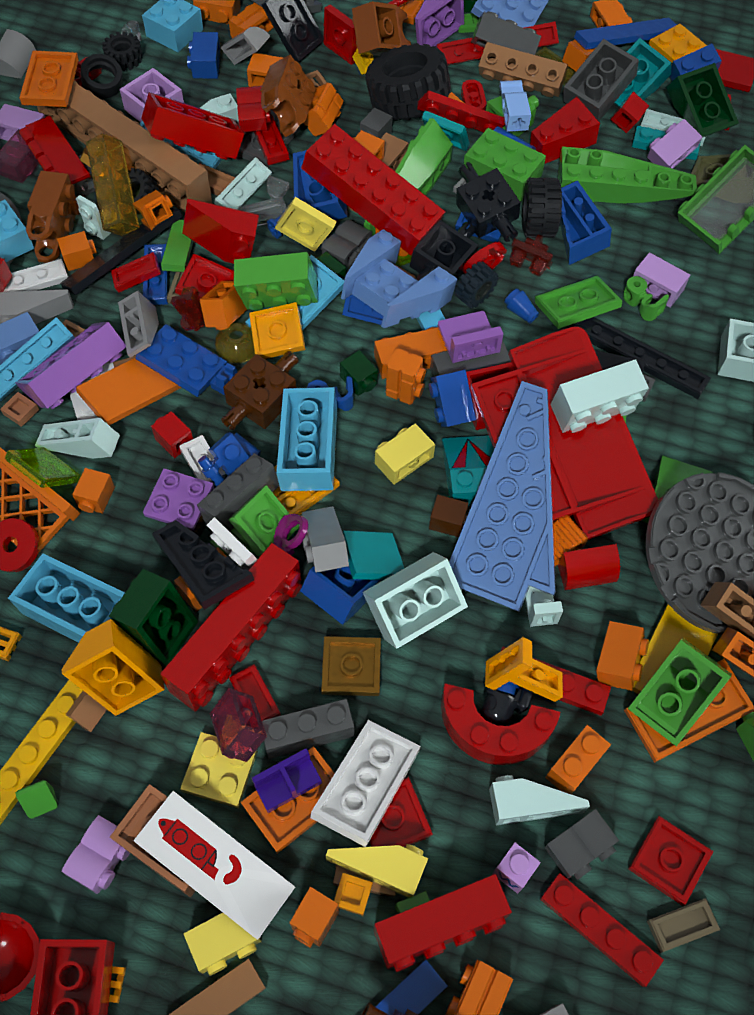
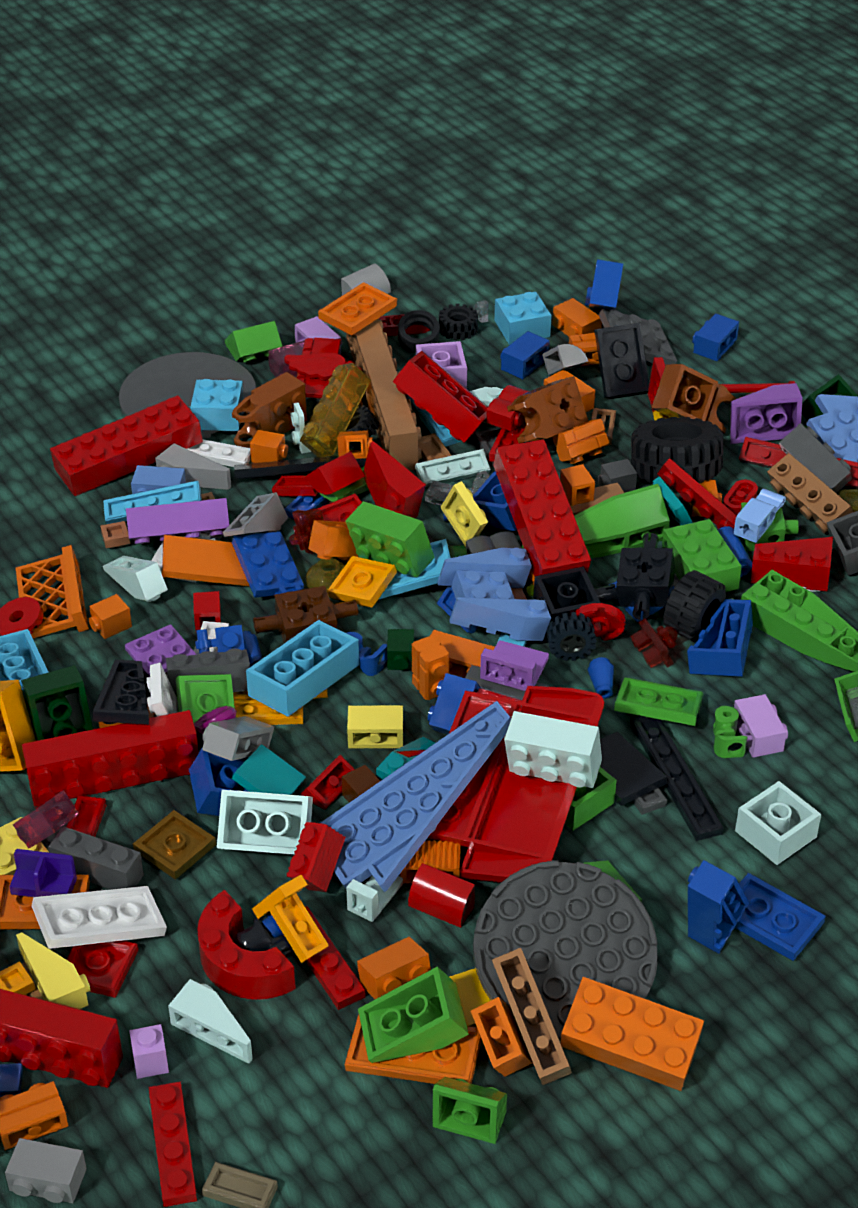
camera: 40 degrees right, 20 degrees down
clear neon green tile [4,447,81,488] -> none
orange brick [545,725,611,794] -> none
dark grey brick [545,809,619,880] -> none
red tile [628,816,714,906] -> none
none -> red animal [284,353,363,380]
none -> red brick [286,822,346,892]
none -> red slope [300,754,355,810]
none -> red brick [305,451,365,495]

